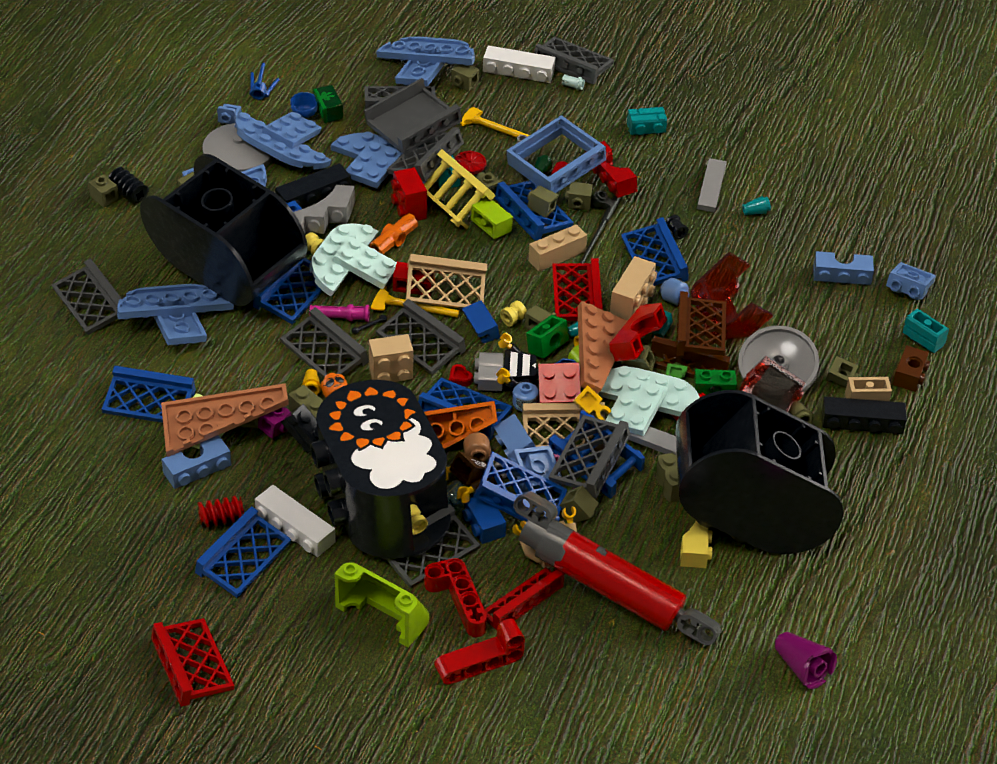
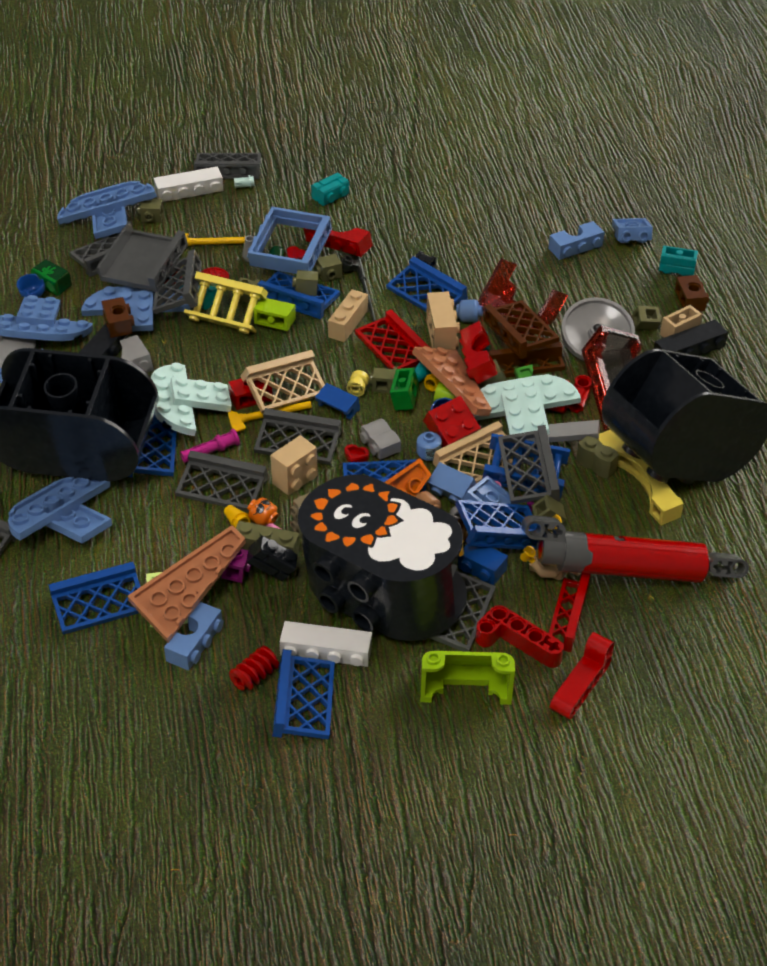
camera: 30 degrees left, 0 degrees up
red fence [151,618,235,707] -> none
black hinge [351,315,387,335] -> none
orange piece [369,213,418,254] -> none
red brick [391,167,427,221] -> none
torso [496,333,539,392] -> none
yellow plate [573,385,611,420] -> none
green brick [693,369,737,395] -> none
light grey tile [697,158,727,212] -> none
teal cone [742,196,771,215] -> none
none -> reddish brown brick [101,297,135,338]

